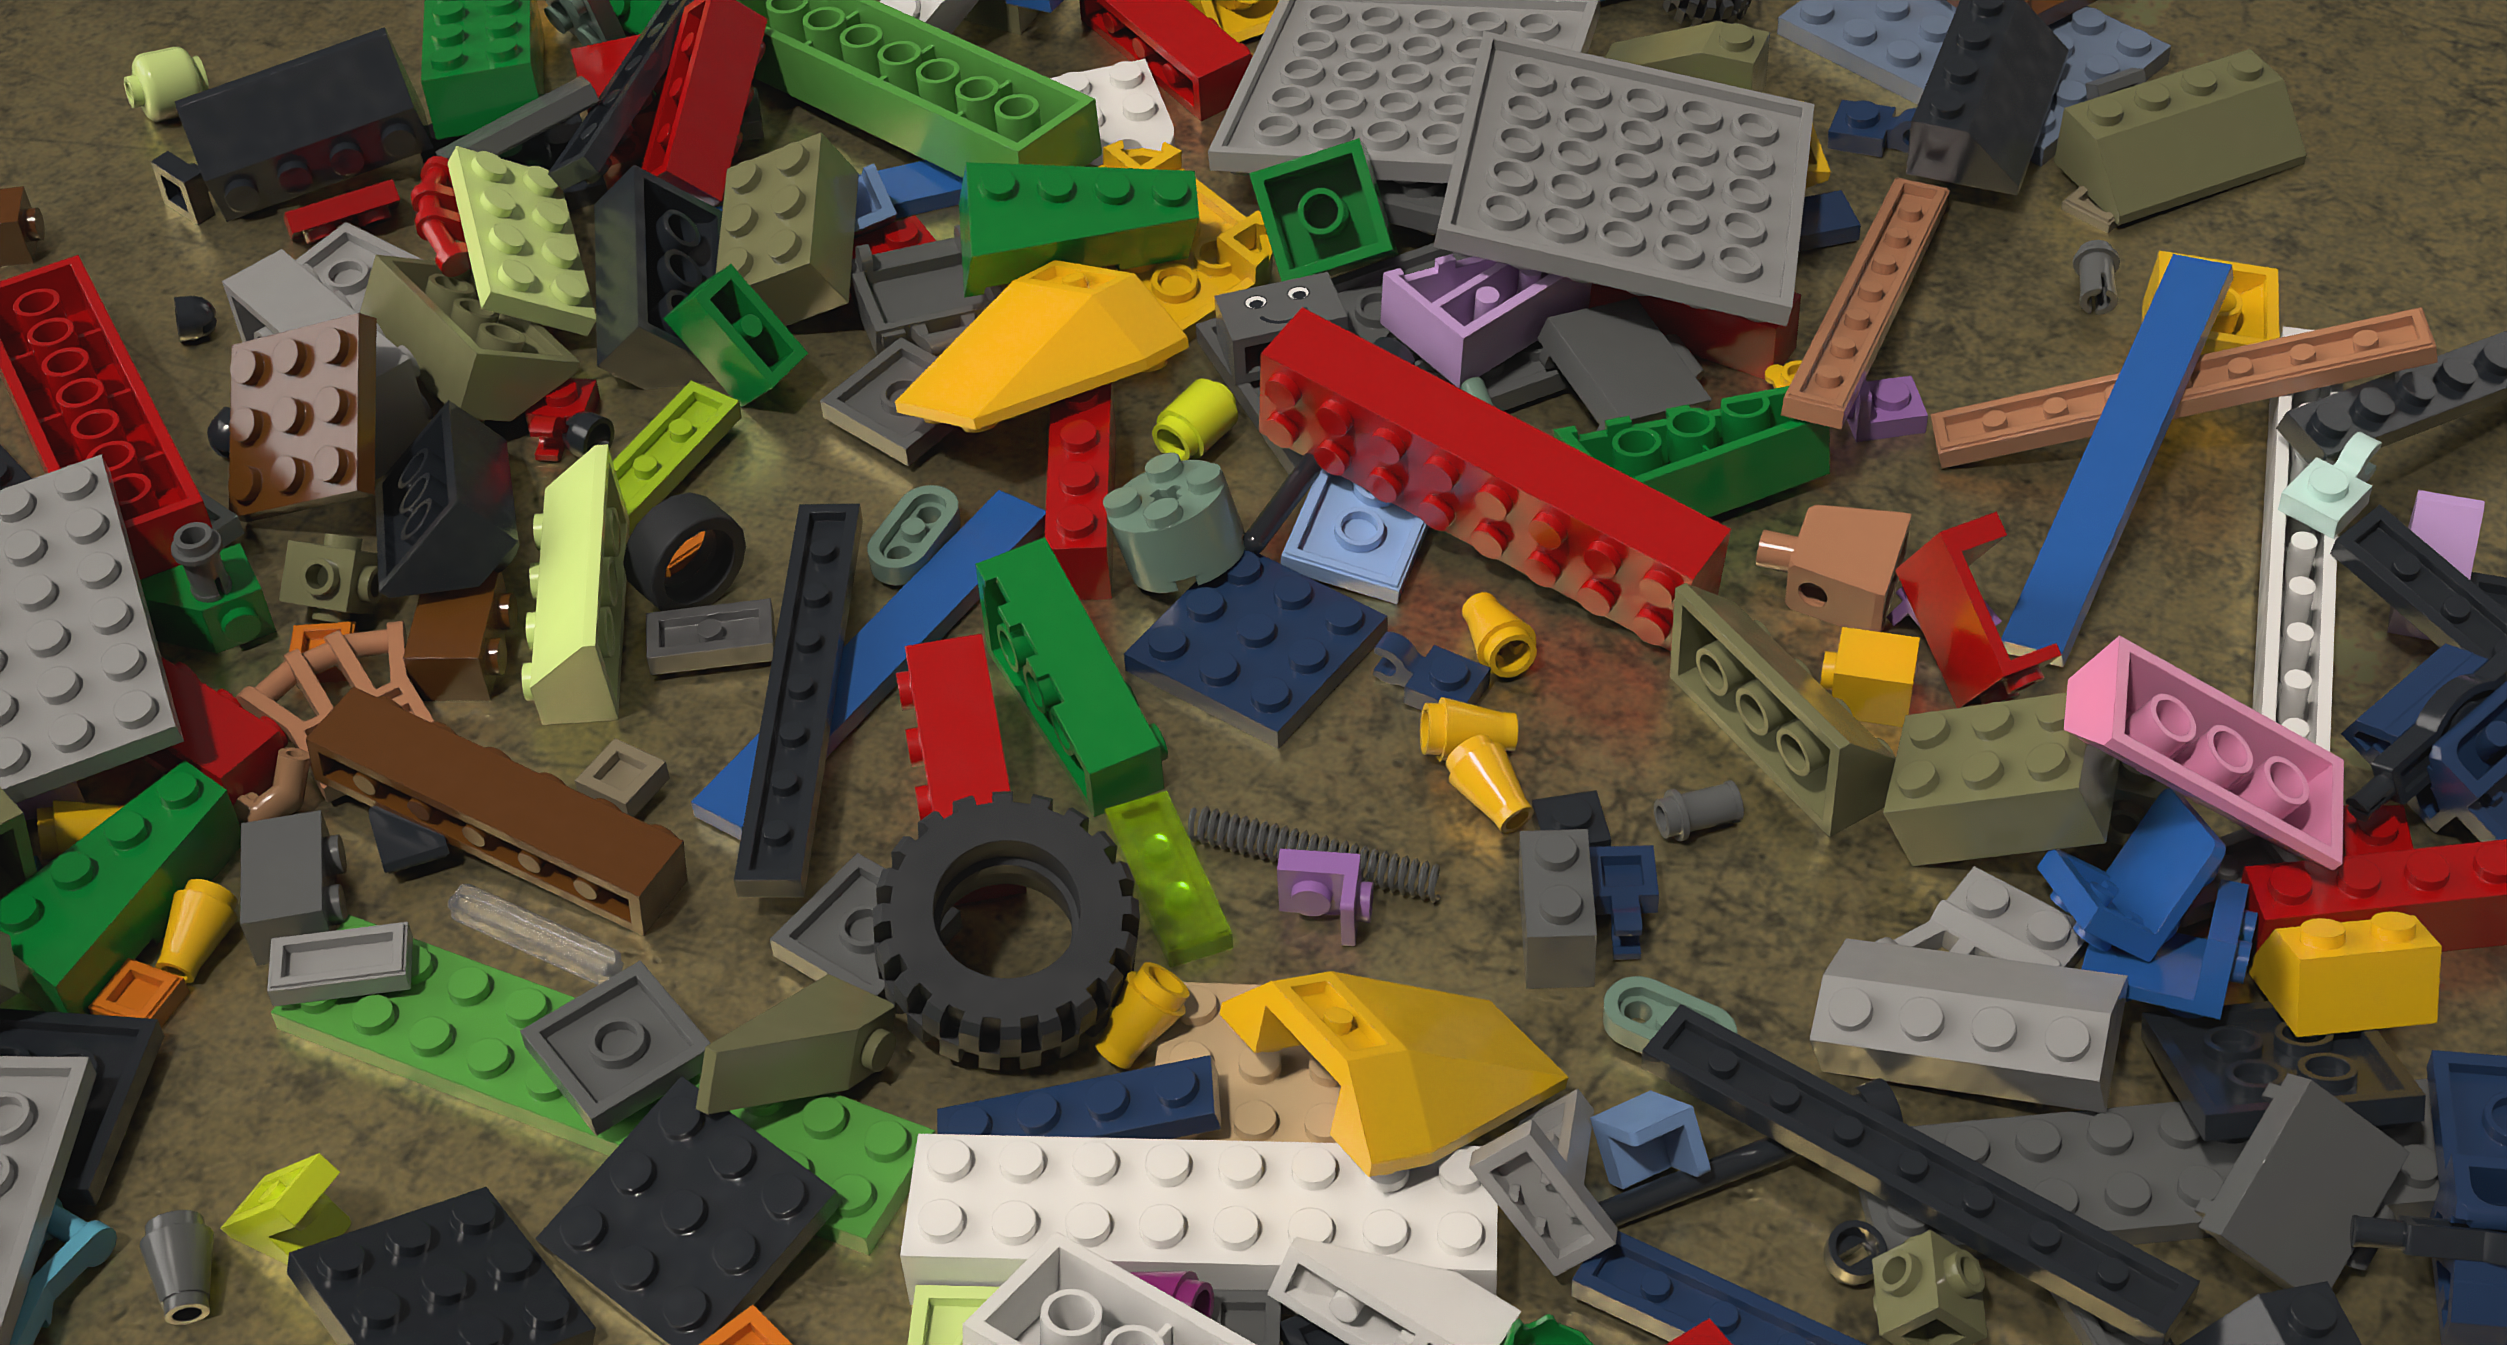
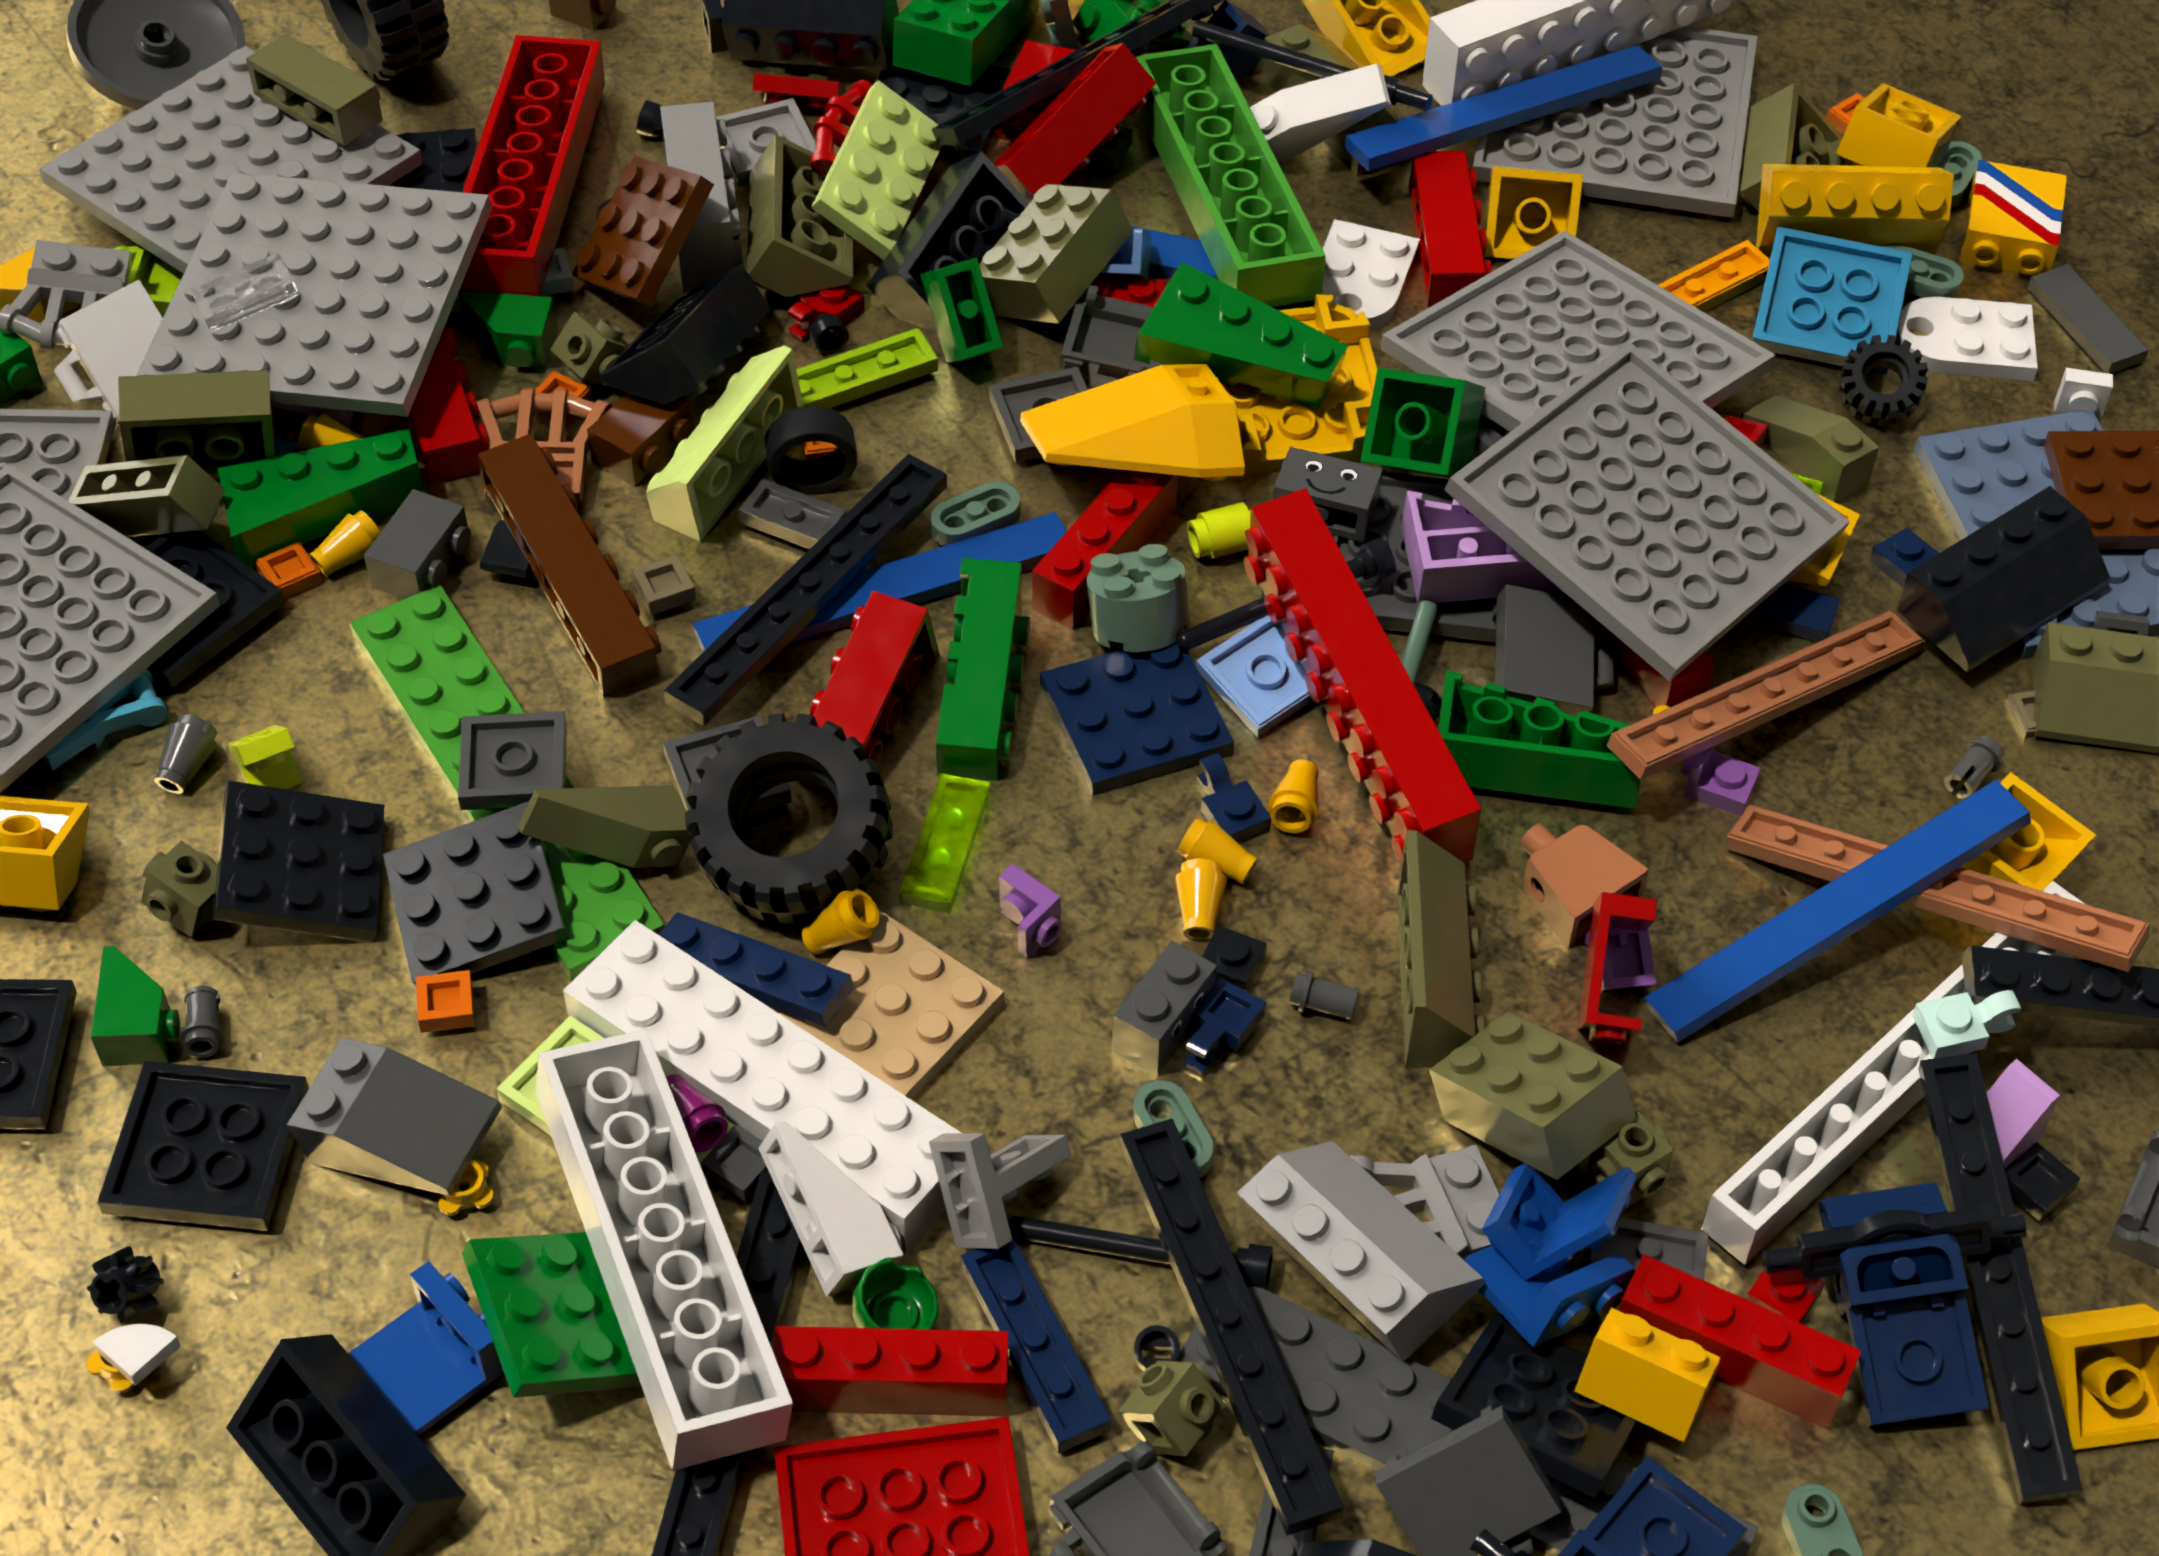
camera: 30 degrees right, 5 degrees up
dark grey pin [171,522,232,603] -> none
medium nougat arm [233,748,310,826] -> none
light grey tile [267,922,413,1006] -> none
dark grey tile [435,76,599,159] -> none
clear axle [447,883,624,985] -> none
dark grey piece [1188,806,1441,903] -> none
yellow wedge [1219,971,1569,1177] -> none
medium blue panel [1590,1090,1711,1189] -> none
yellow brick [1820,627,1920,727] -> none
bright pink slope [2064,635,2344,870] -> none

